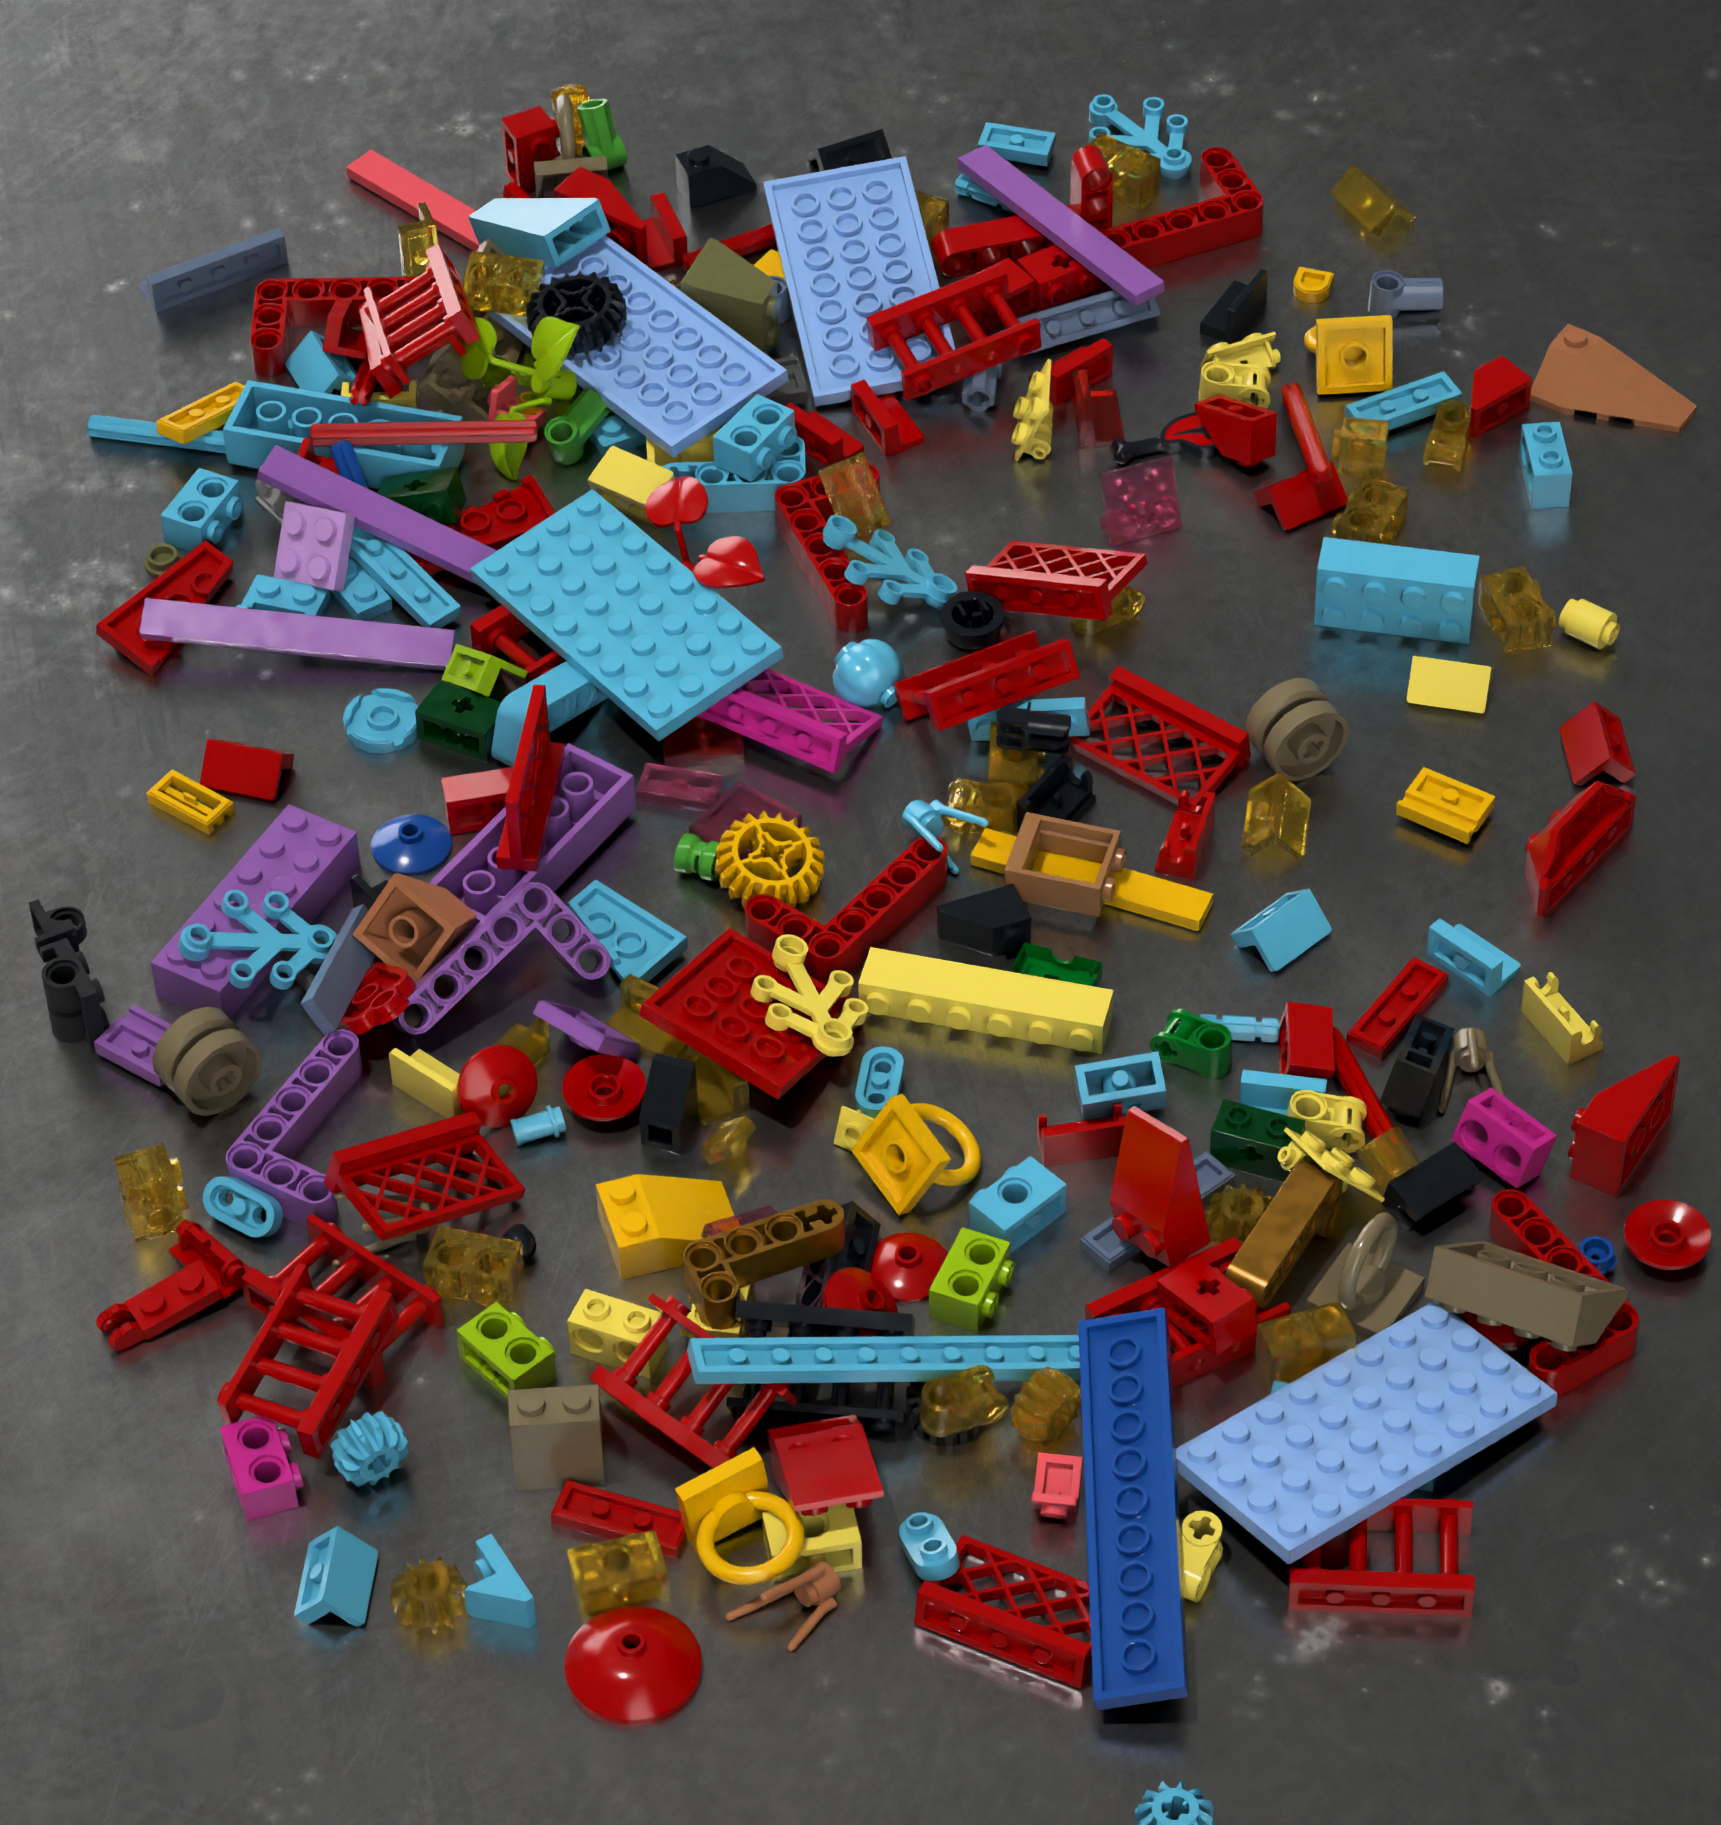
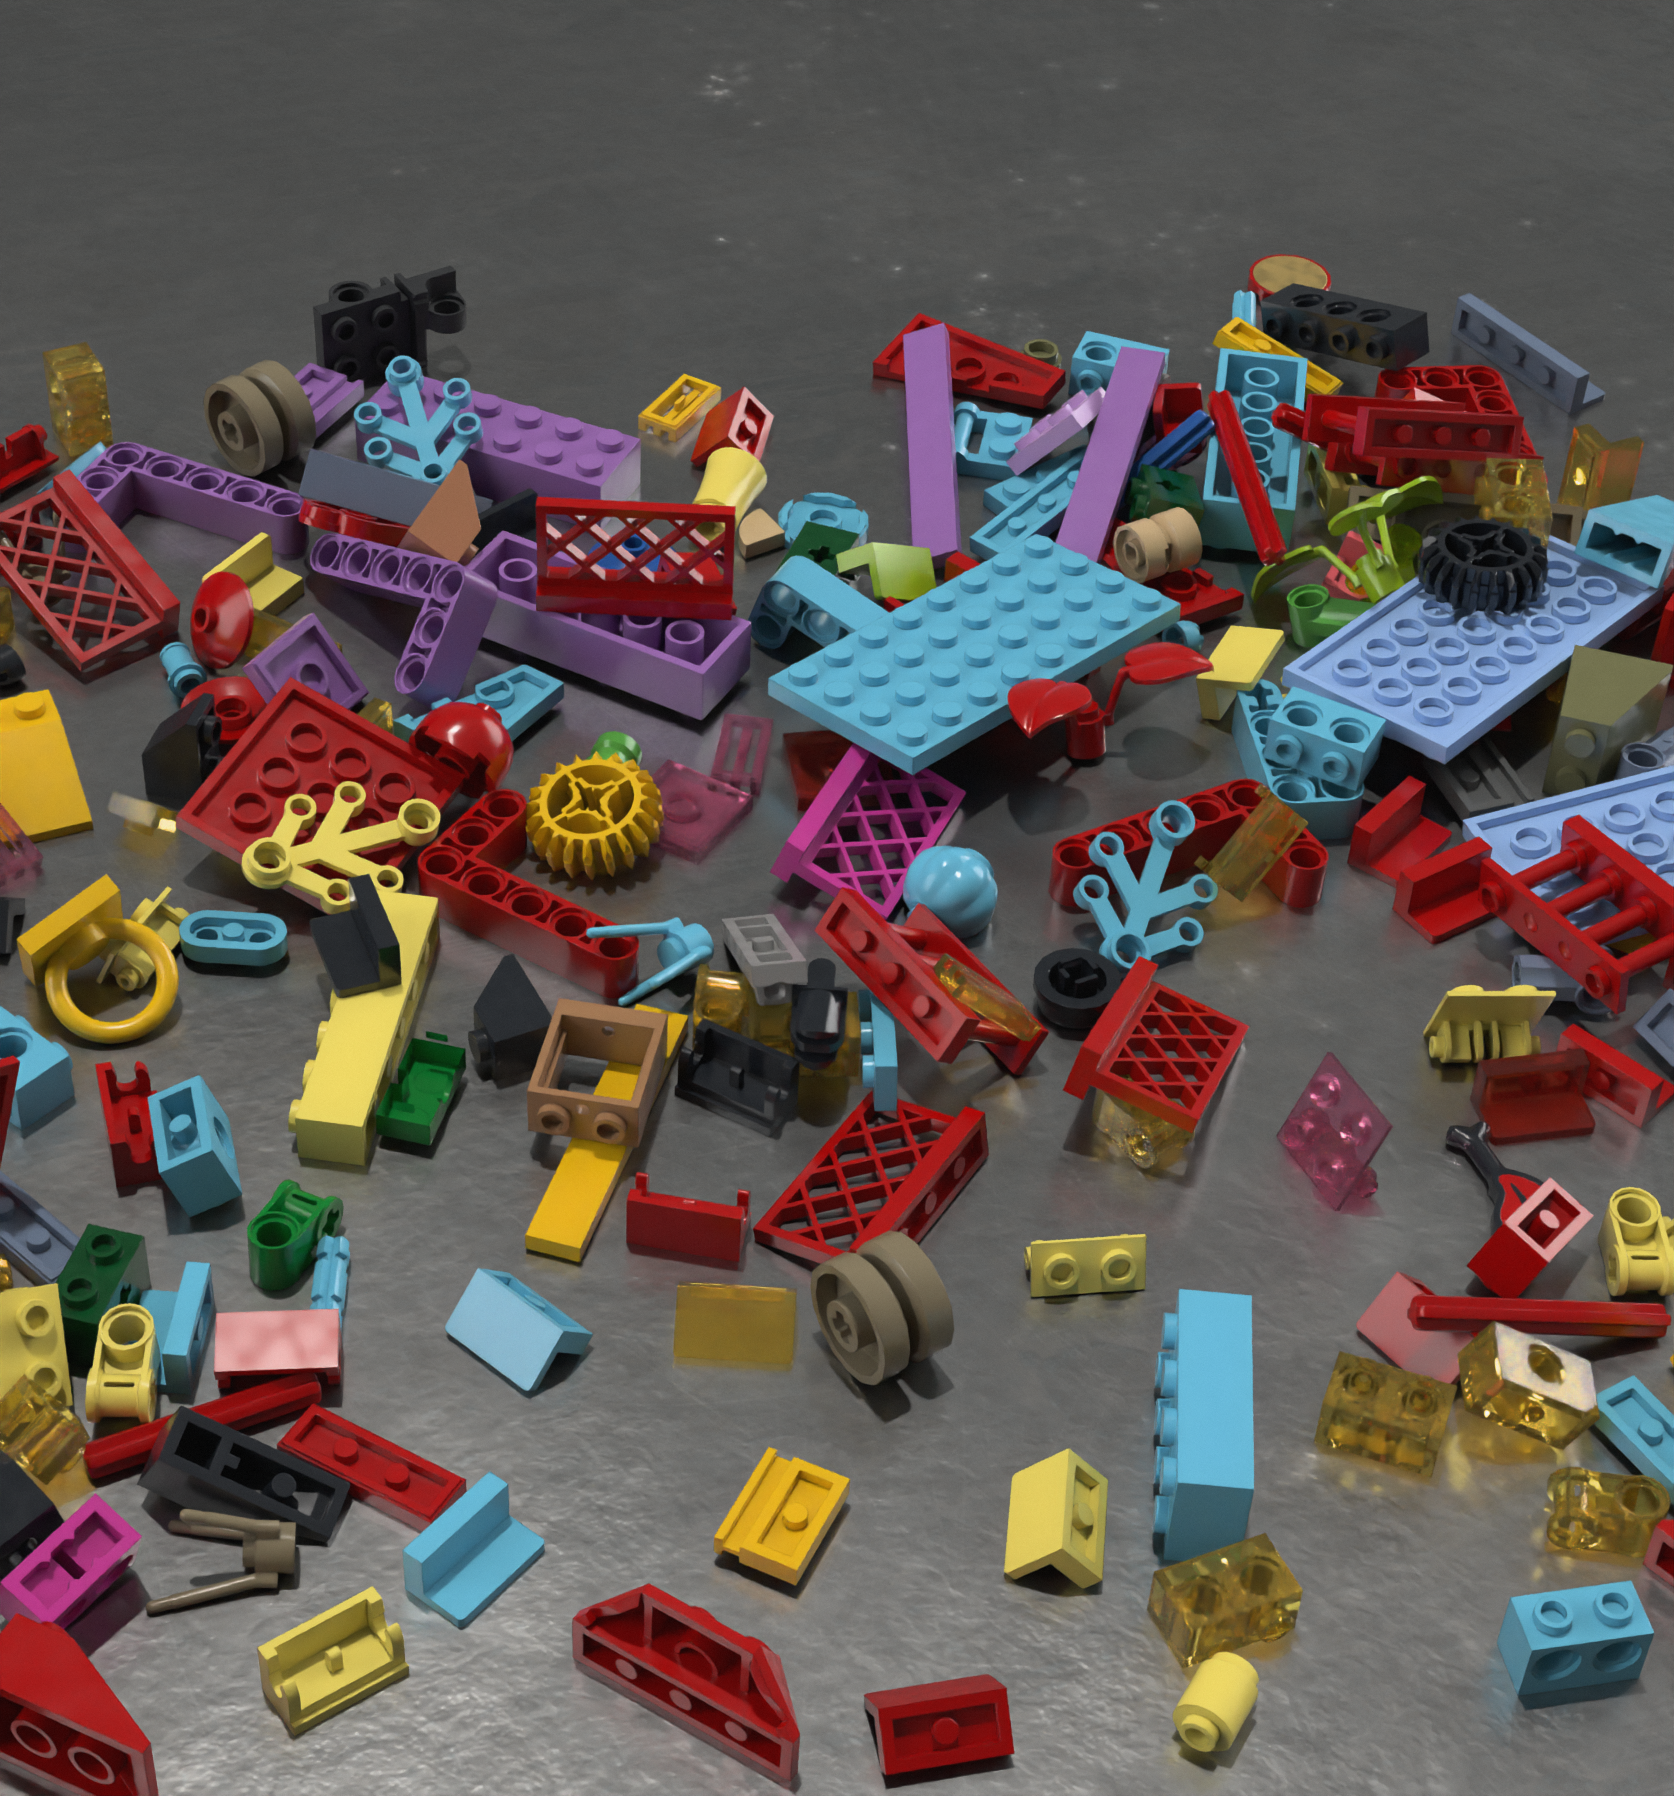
camera: 80 degrees right, 5 degrees down
none -> black panel [309,874,402,998]
none -> red cylinder [409,702,514,799]
none -> light yellow plant [692,447,767,542]
none -> light grey hinge [722,914,808,1006]
none -> tan tile [739,508,785,559]
none -> clear yellow tile [933,953,1041,1042]
none -> light yellow hinge [1024,1234,1147,1297]
none -> tan wheel [1113,507,1202,583]
none -> pearl gold tile [1248,254,1331,302]
none -> black brick [1260,283,1429,371]

